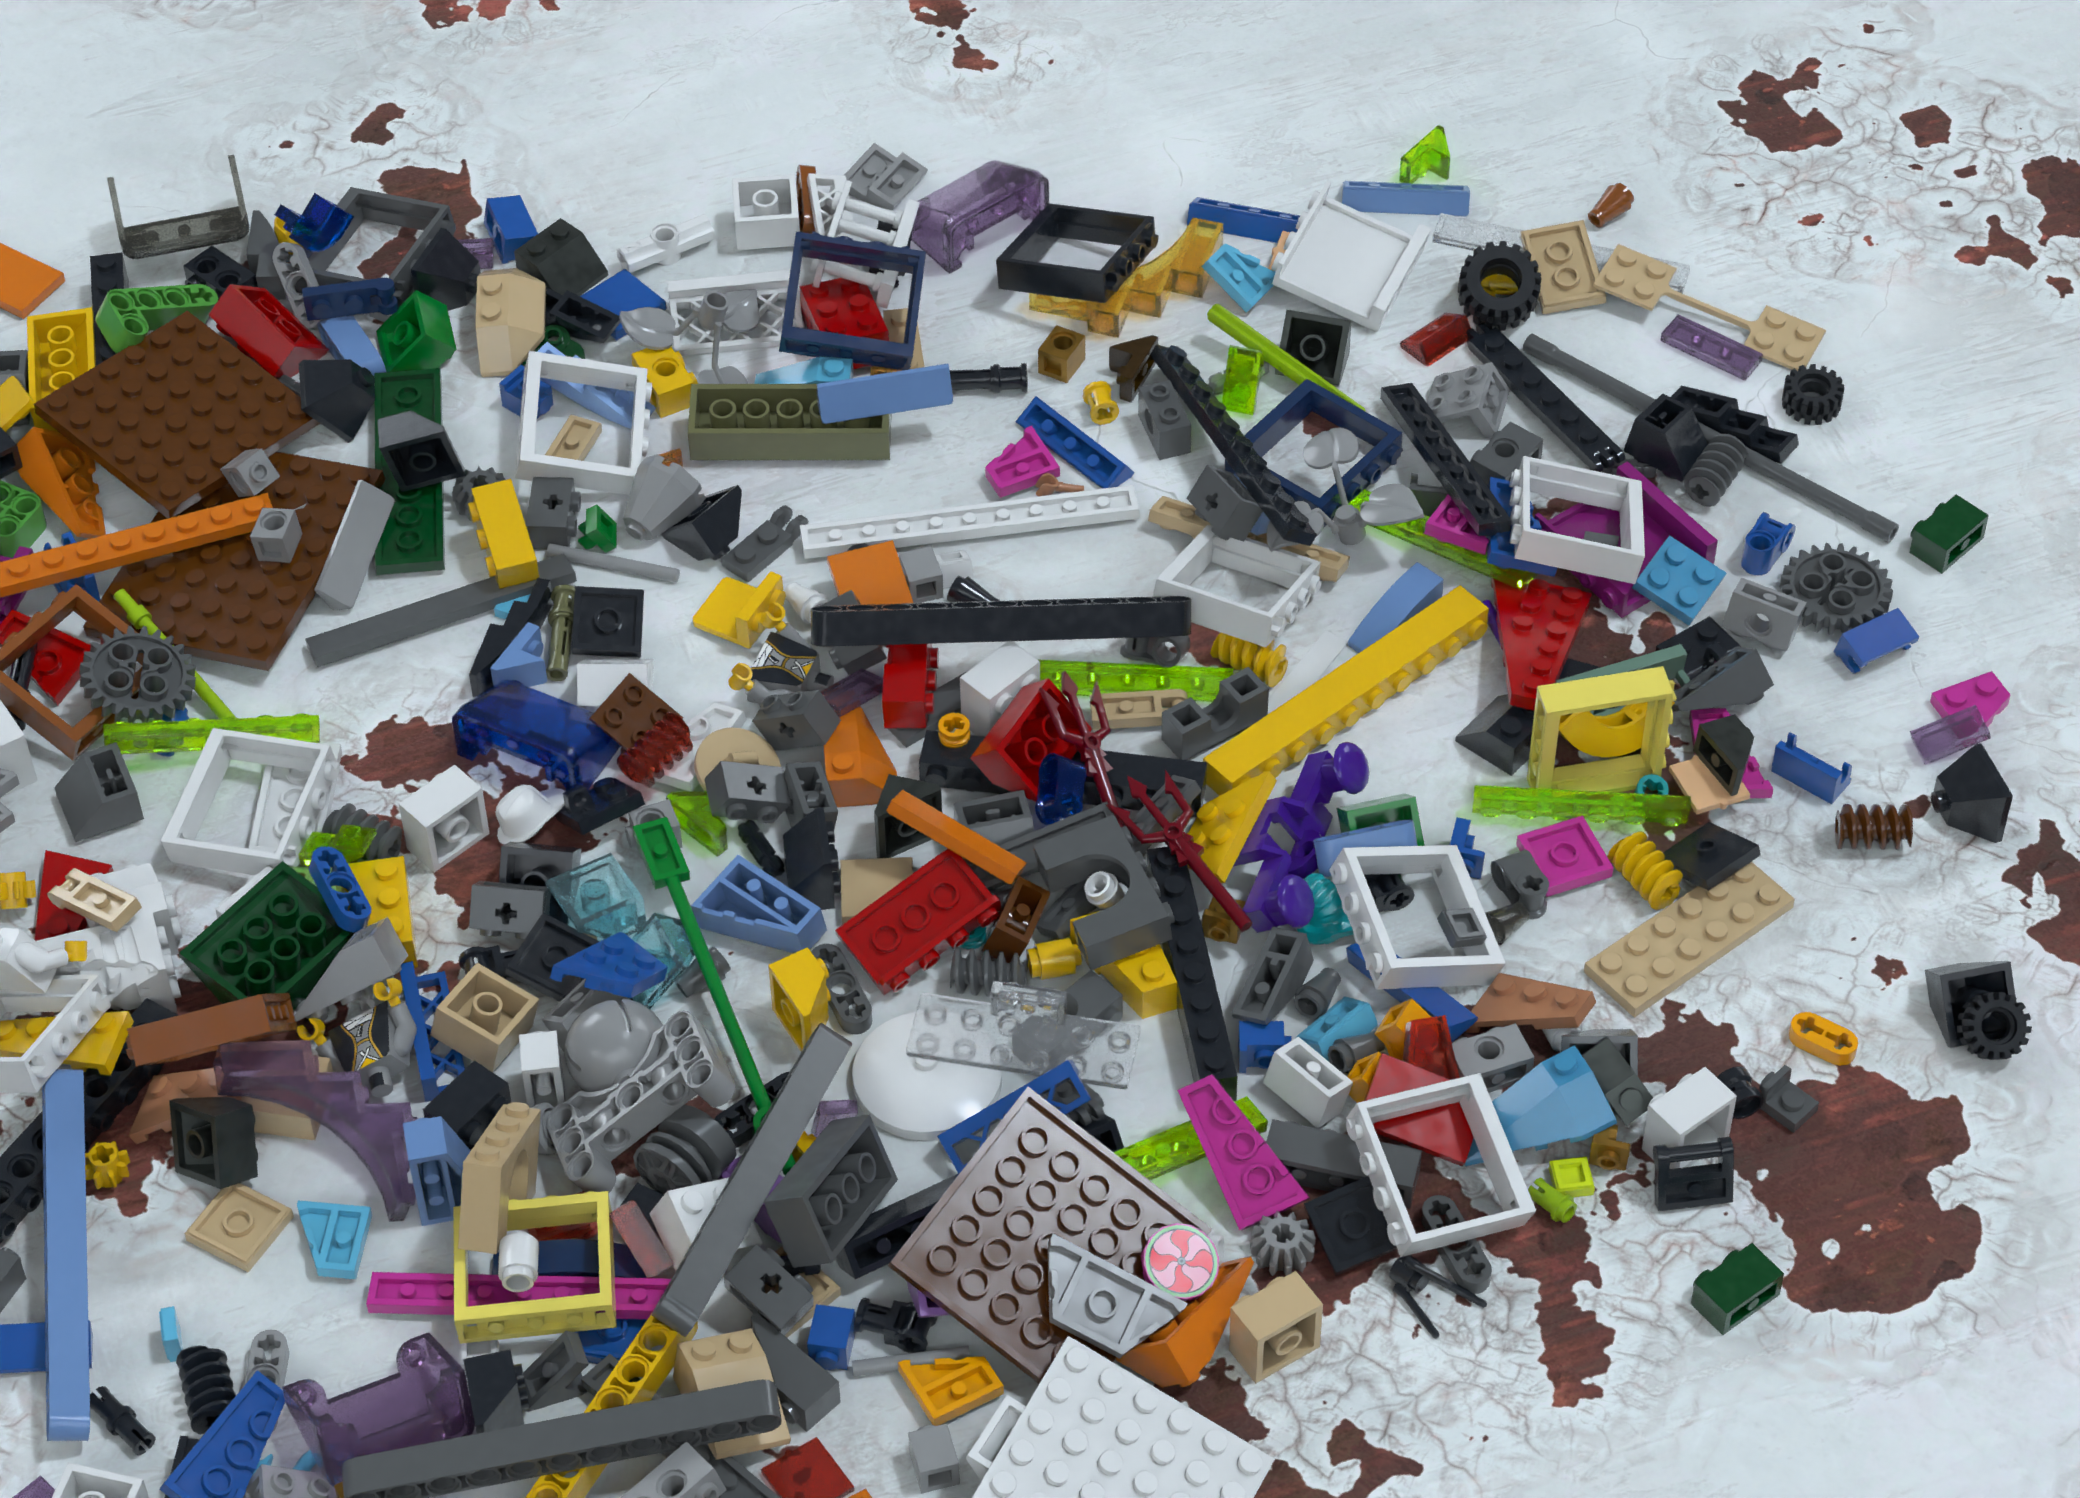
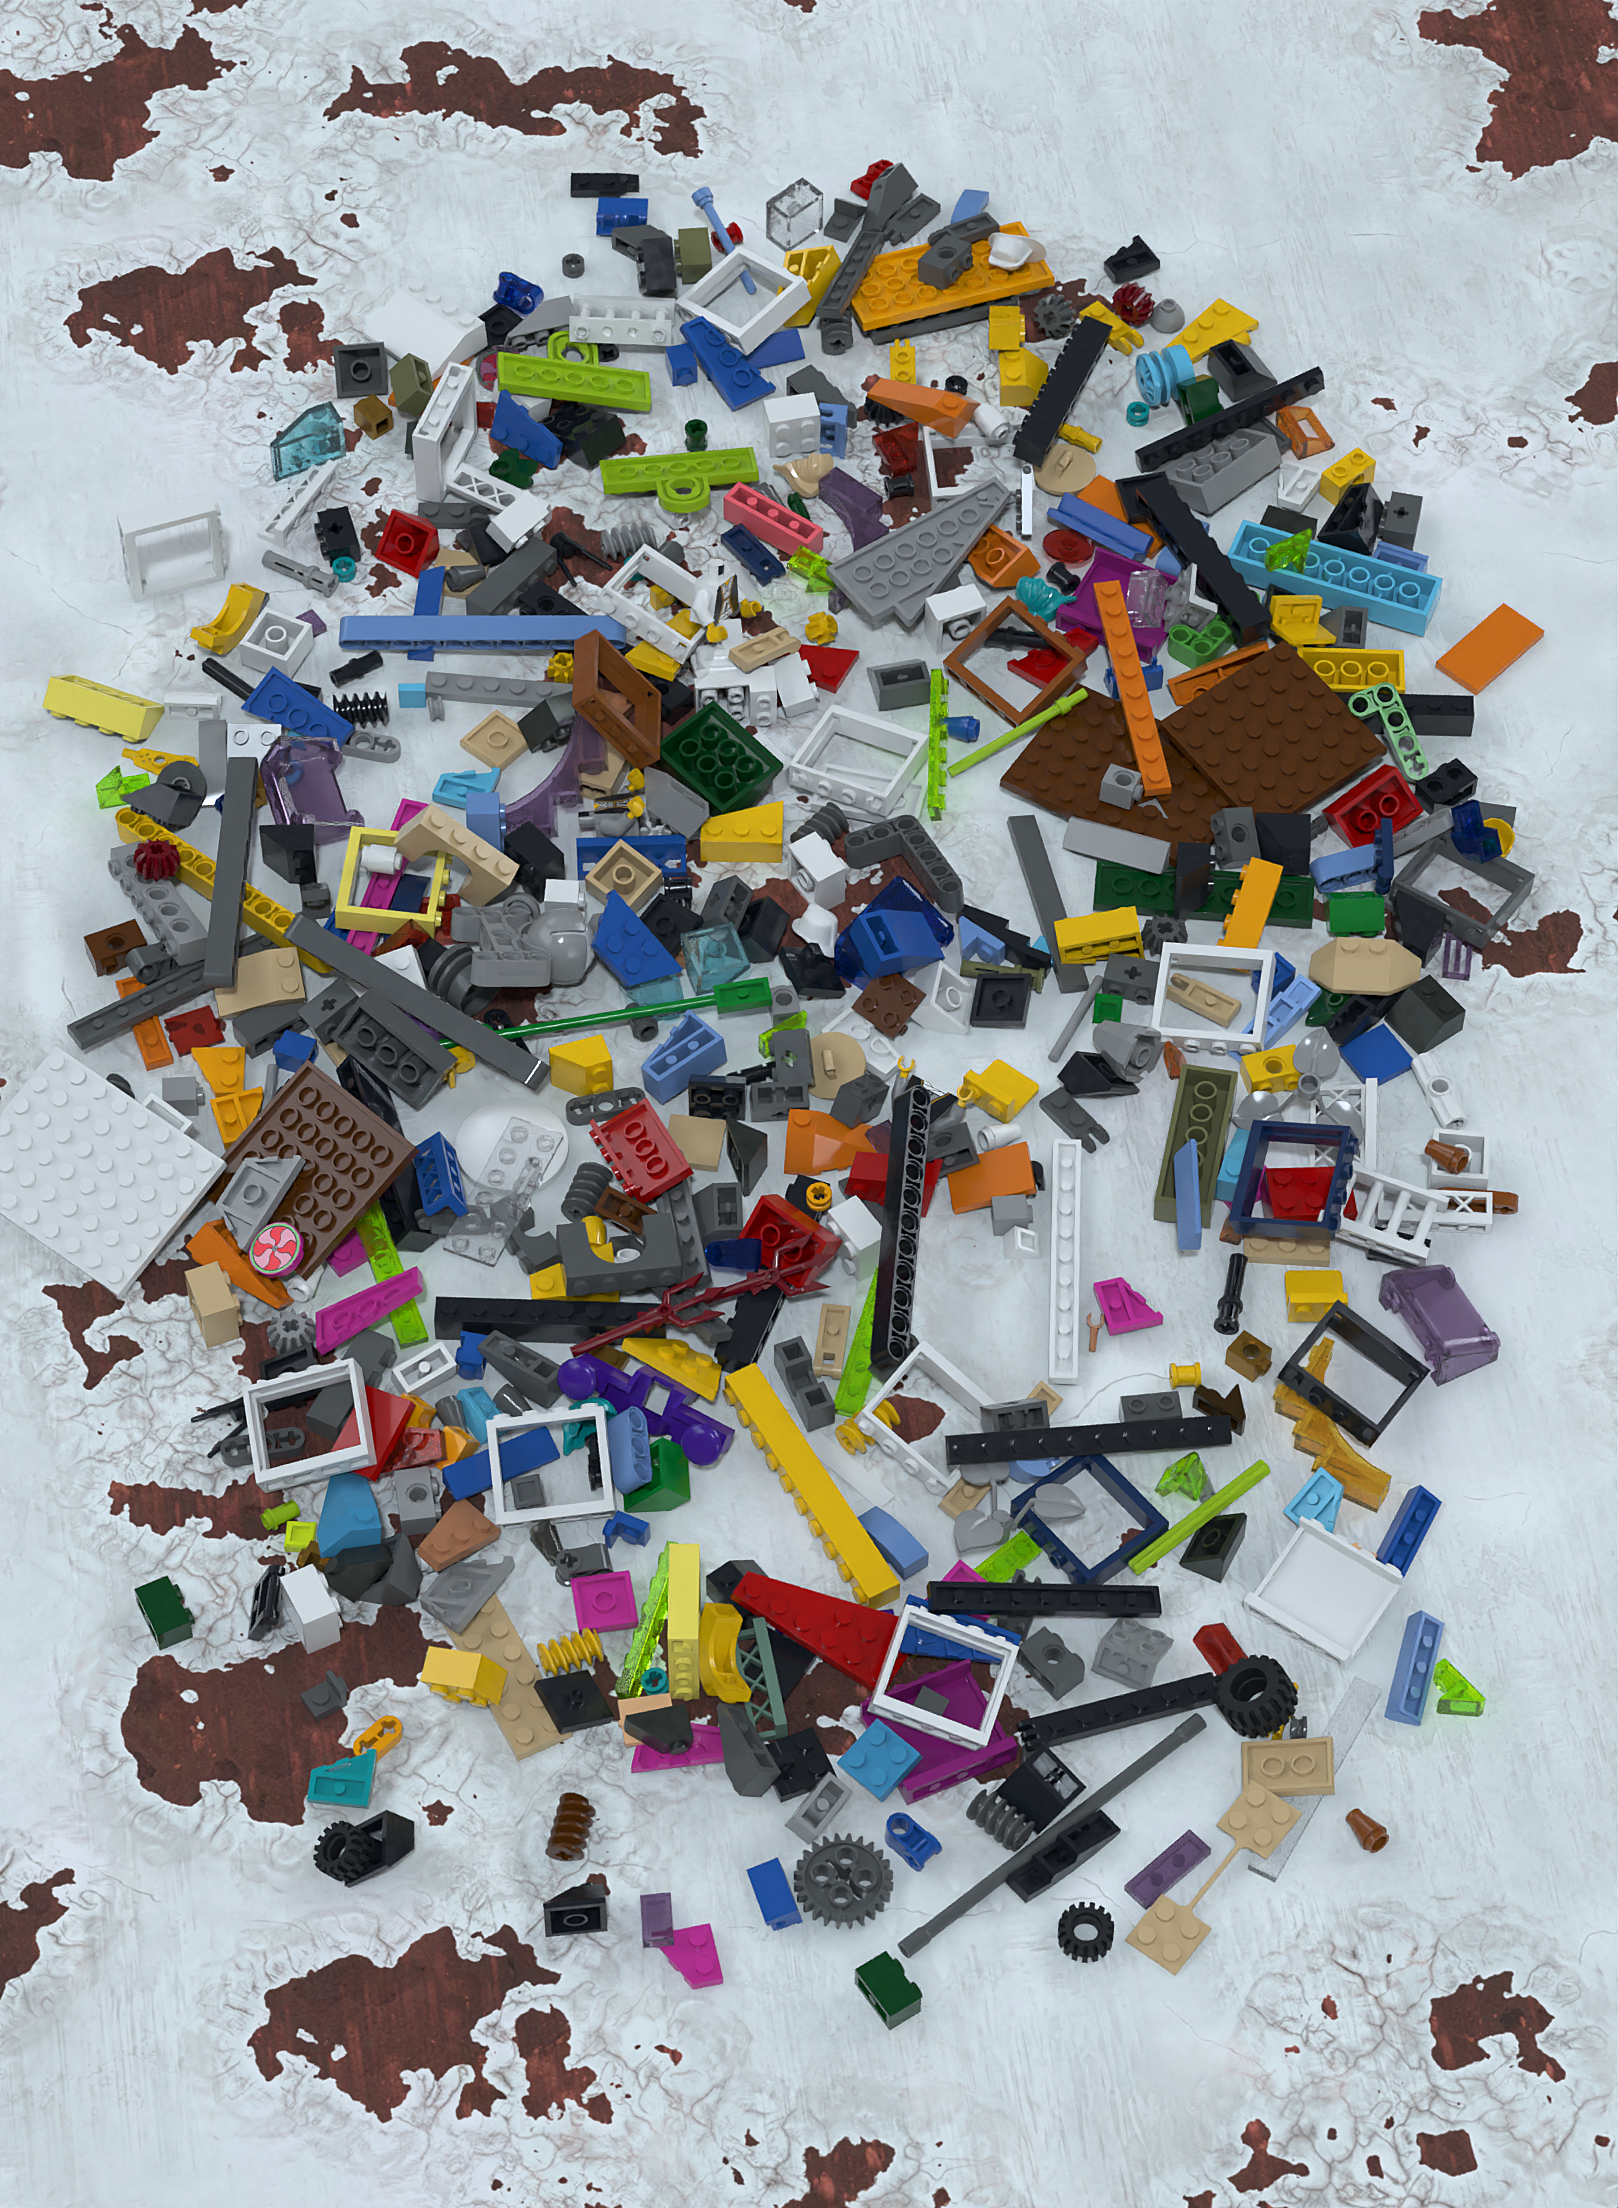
camera: 100 degrees right, 5 degrees up
dark grey gear [80,626,196,727] -> none
clear smoke windscreen [107,155,250,259] -> none
light grey brick [220,448,280,497] -> none
clear neon green slope [298,825,377,866] -> none
blue beam [309,846,371,932] -> none
blue hinge [484,195,538,264] -> none
clear red piece [617,712,693,788] -> none
clear purple tile [811,1099,858,1138] -> none
light grey slope [844,143,928,210] -> none
orange tile [886,790,1027,885] -> none
black cone [947,576,1000,602] -> none
blue slope [1015,396,1135,489] -> none
black wheel [1717,1066,1764,1119] -> none
blue hinge [1771,732,1852,804] -> none
none -> light orange wing [191,1047,246,1098]
none -> teal wing [307,1749,377,1809]
none -> light grey wing [420,1556,515,1634]
none -> yellow brick [420,1646,508,1708]
none -> light grey plate [425,671,573,708]
none -> light grey bush [428,696,444,721]
none -> dark grey beam [844,815,964,913]
none -> blue slope [849,909,945,979]
none -> dark grey brick [1211,807,1261,868]
none -> light orange brick [1216,857,1283,974]
none -> yellow bracket [1284,1270,1348,1322]
none -> dark orange cone [1425,1139,1469,1174]

